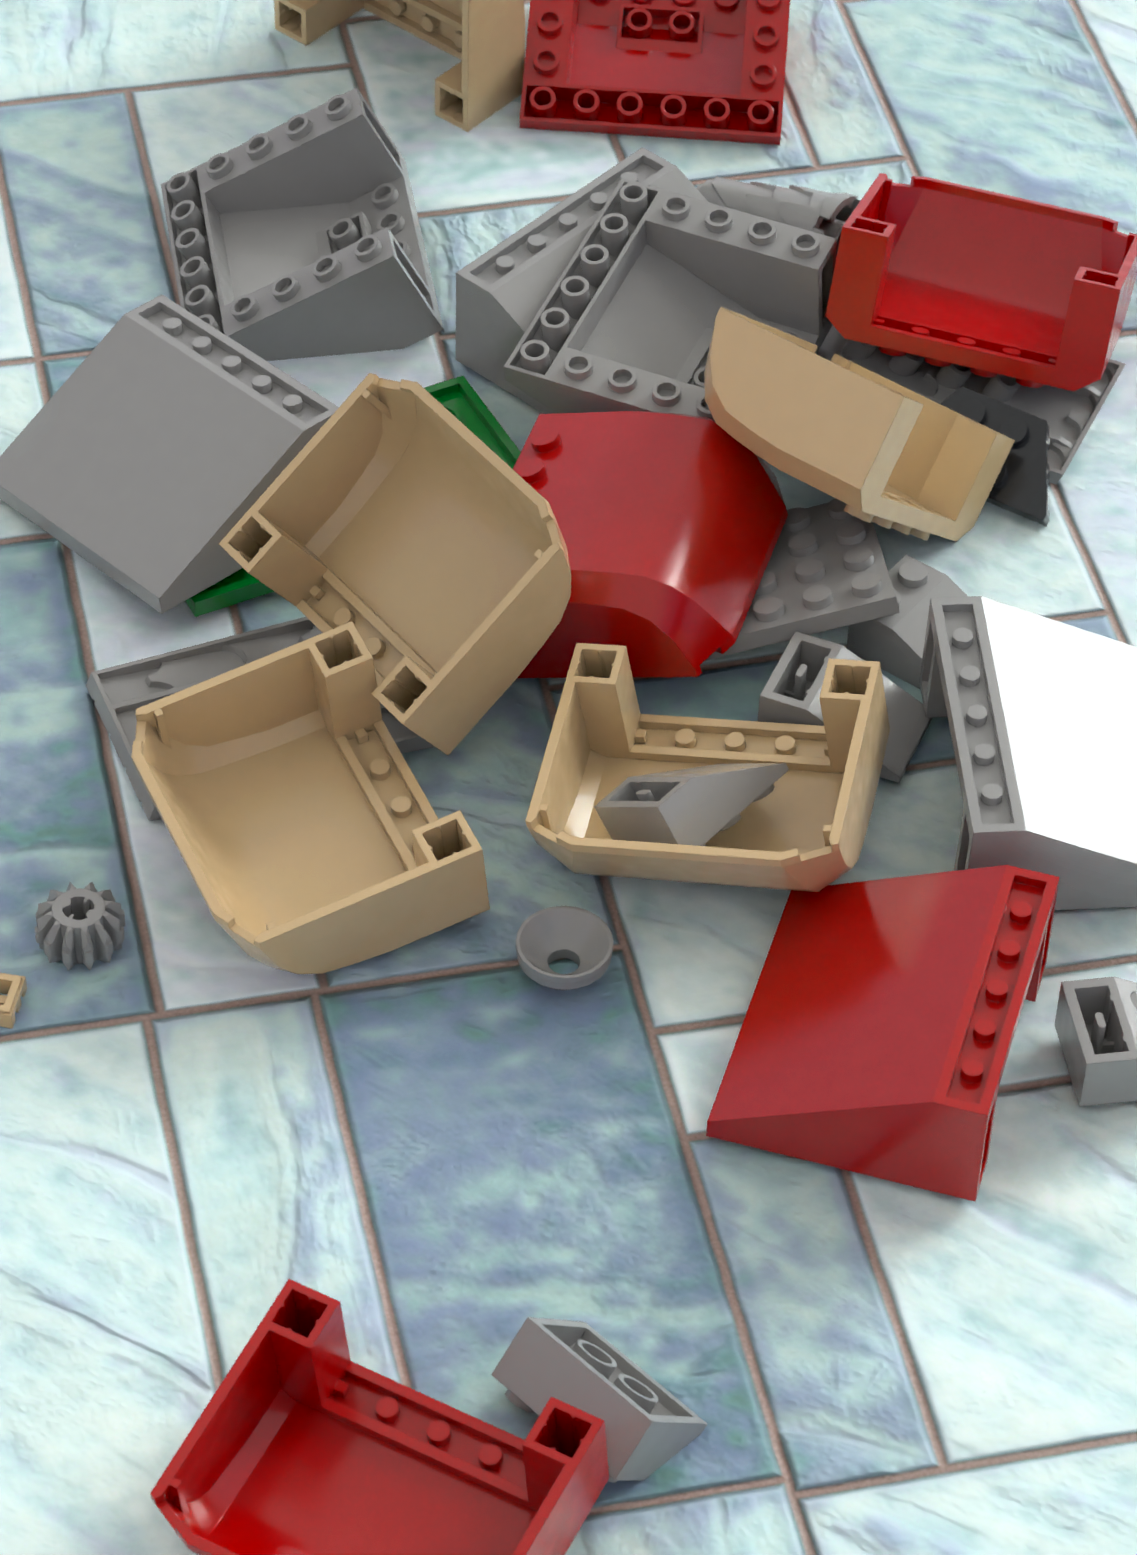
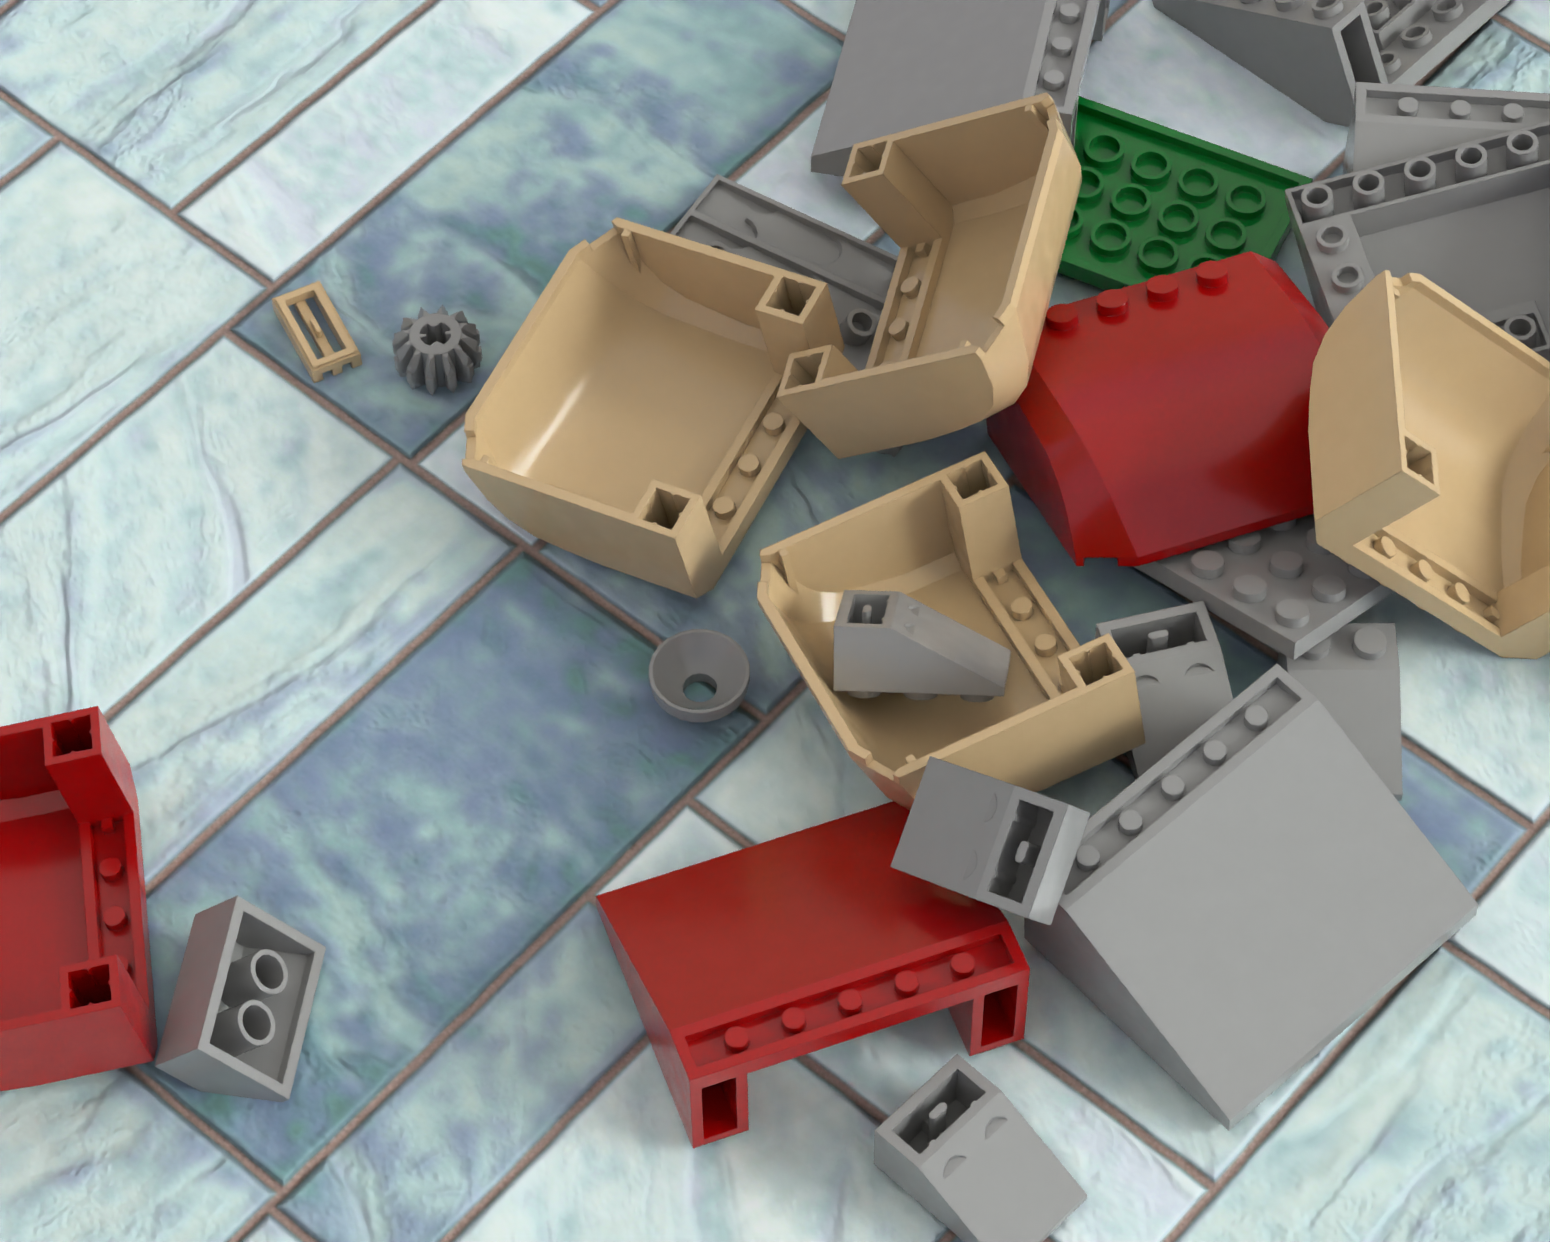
camera: 55 degrees right, 10 degrees up
none -> light grey slope [890,756,1091,926]

